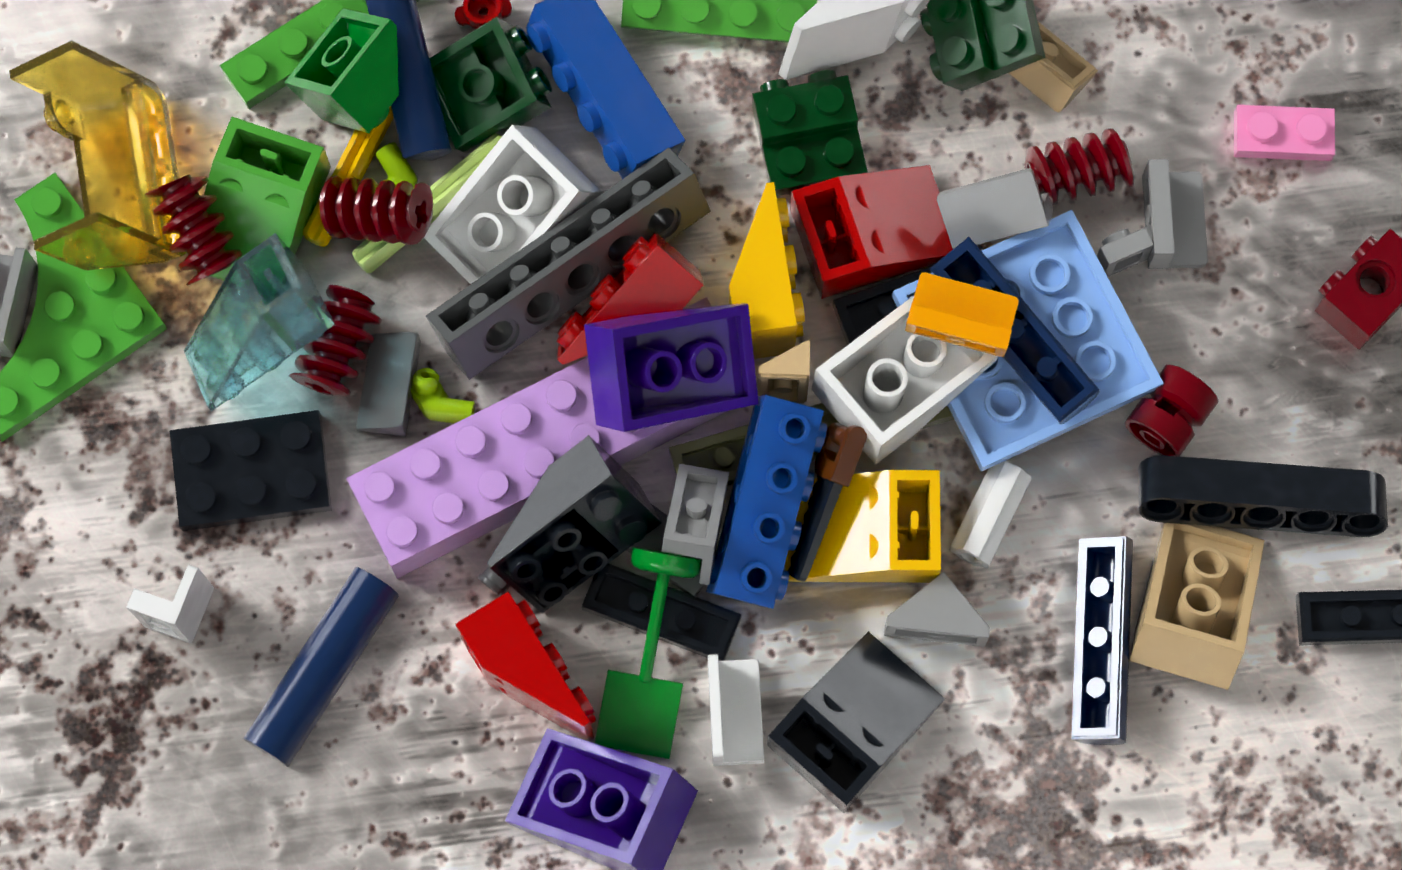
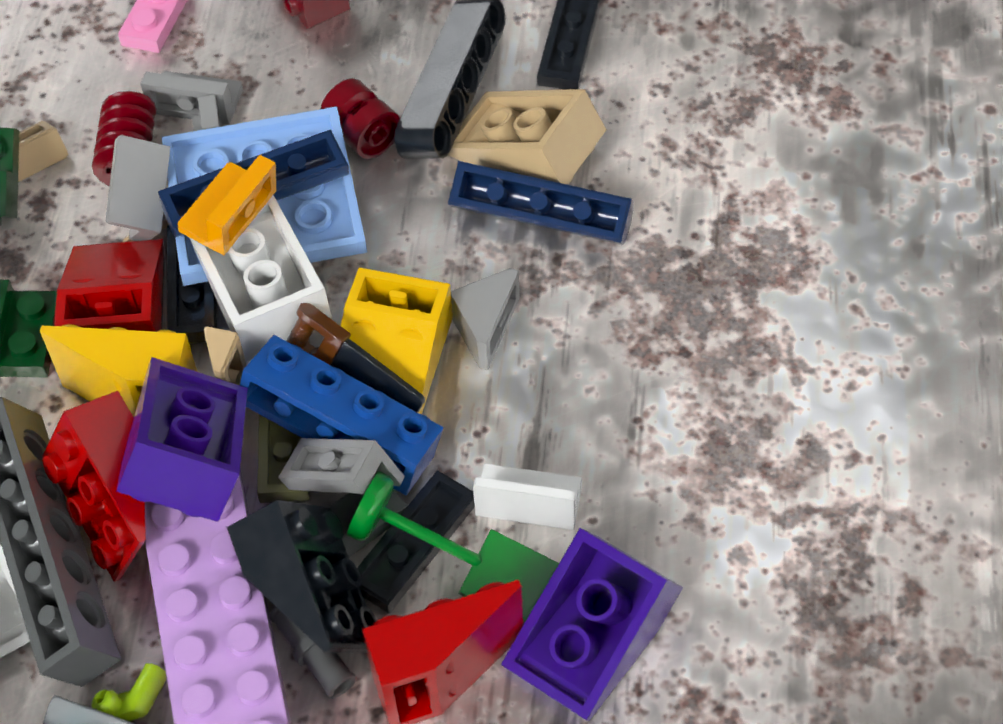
camera: 75 degrees left, 20 degrees down
slope [767,631,946,813] -> none
white axle [949,461,1032,569] -> none

